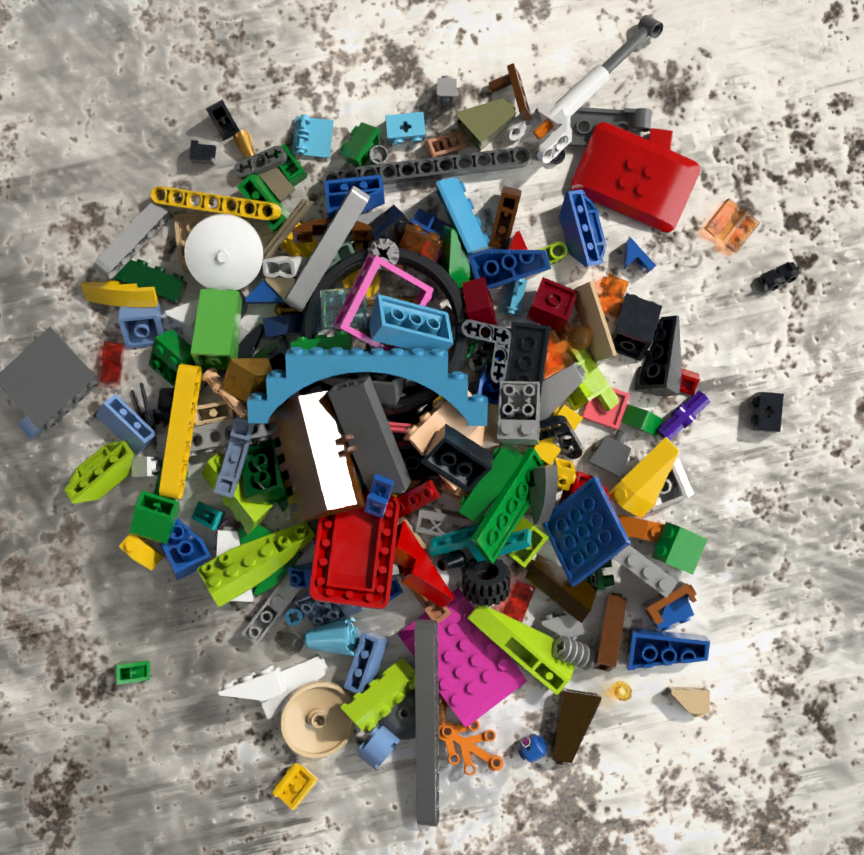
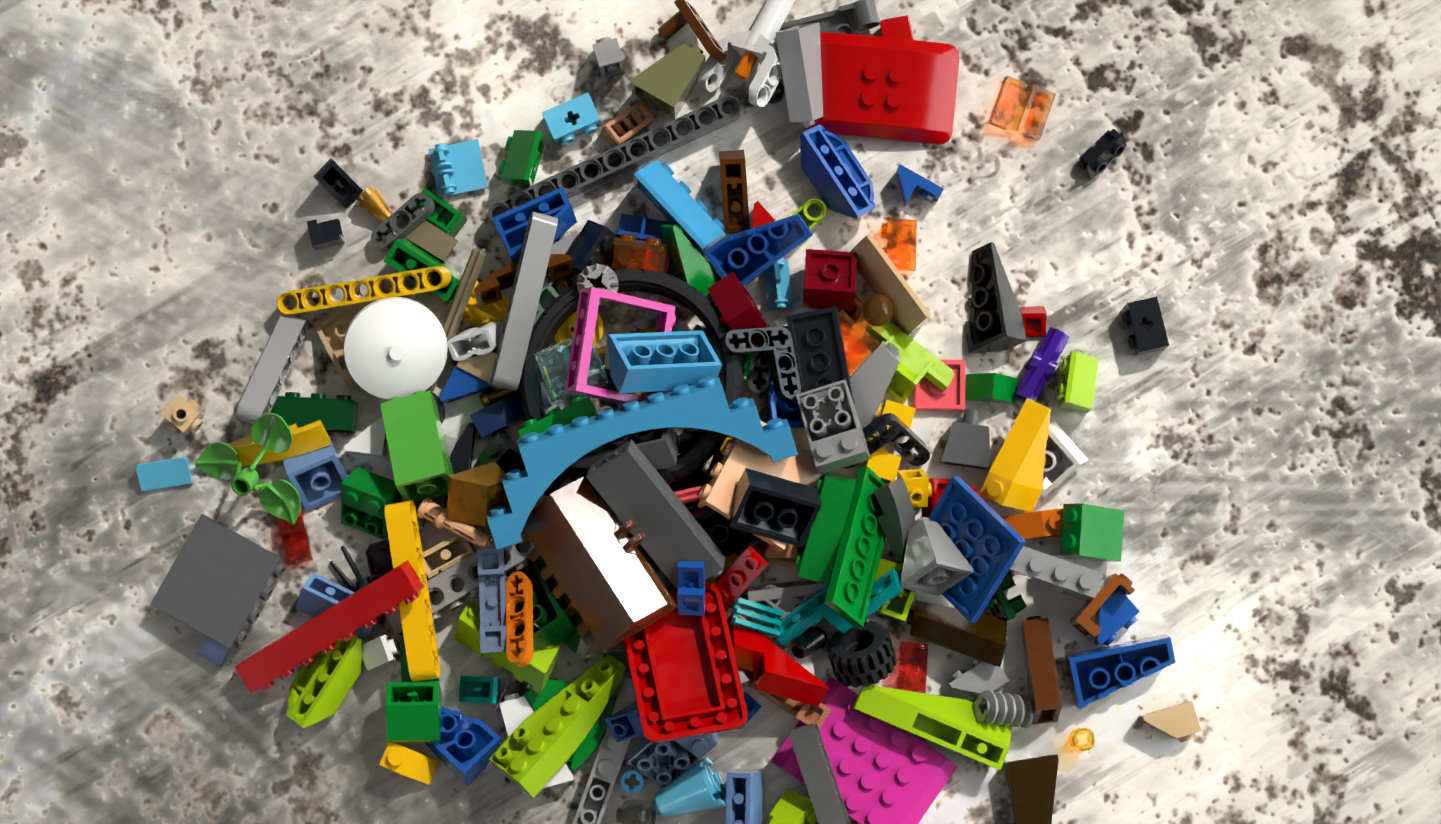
camera: 15 degrees left, 5 degrees down
light grey wheel [369,145,389,165] -> none
black slope [610,293,662,361] -> none
none -> medium azure slope [135,457,193,492]
none -> tan brick [160,394,204,435]
none -> bright green plant [194,413,301,525]
none -> red brick [234,560,425,693]
none -> orange beam [506,571,533,668]
none -> teal tile [731,598,783,637]
none -> light grey slope [775,23,823,126]
none -> light grey slope [900,517,973,596]
none -> slope [1055,351,1099,412]

